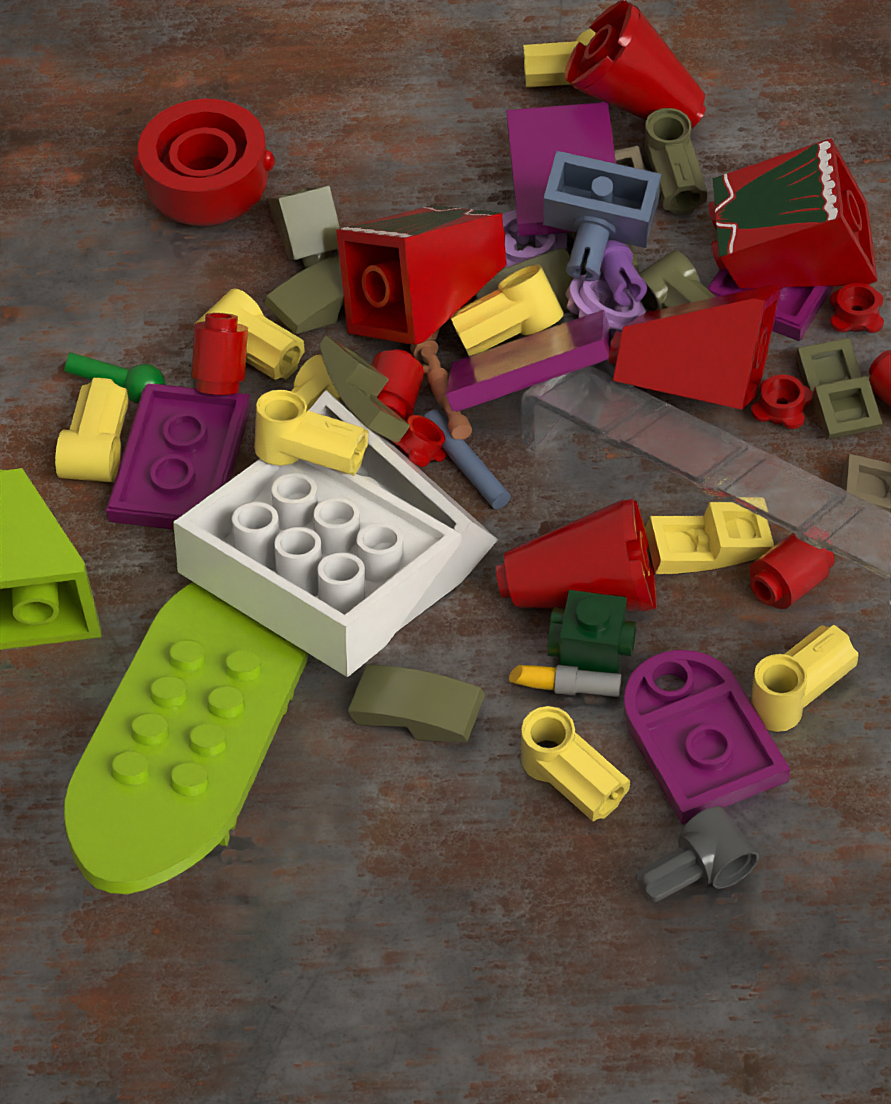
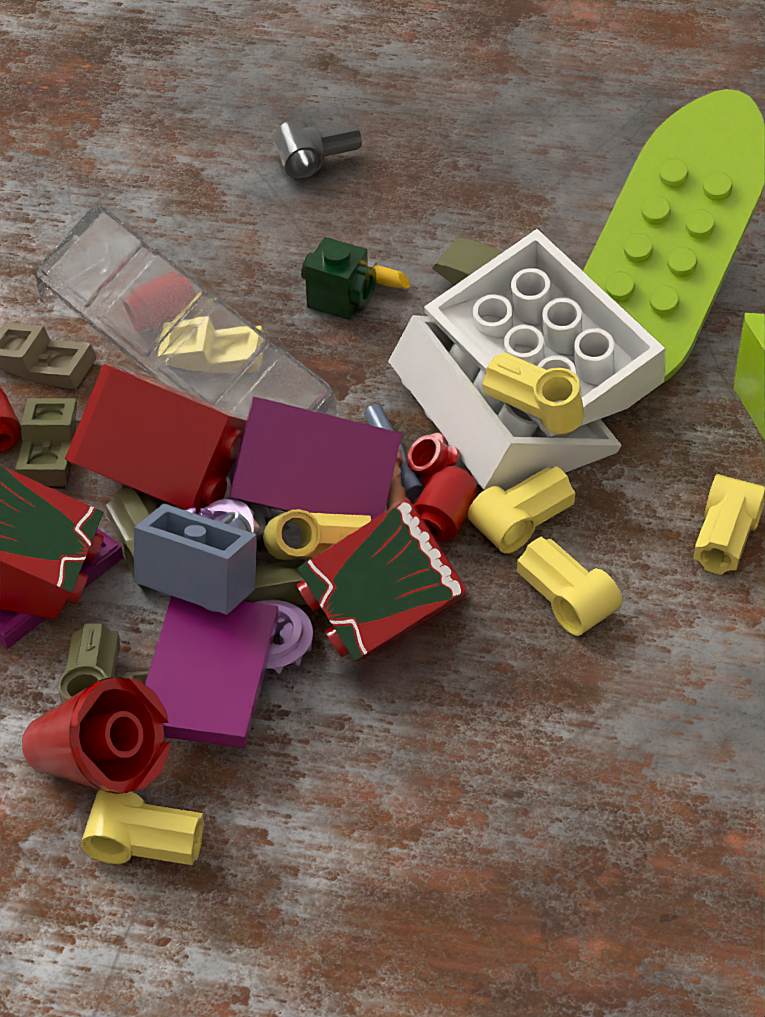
camera: 170 degrees left, 5 degrees down
green bar [64,352,166,404] -> none
magenta tile [106,383,251,530] -> none
red piece [133,98,275,226] -> none
red brick [191,313,248,395] -> none
olive slope [264,254,345,335] -> none
slope [266,185,340,267] -> none
olive slope [319,336,410,443] -> none
red cone [496,498,657,612] -> none
light yellow piece [521,706,630,822] -> none
magenta tile [624,650,790,825] -> none
light yellow piece [751,624,858,732] -> none

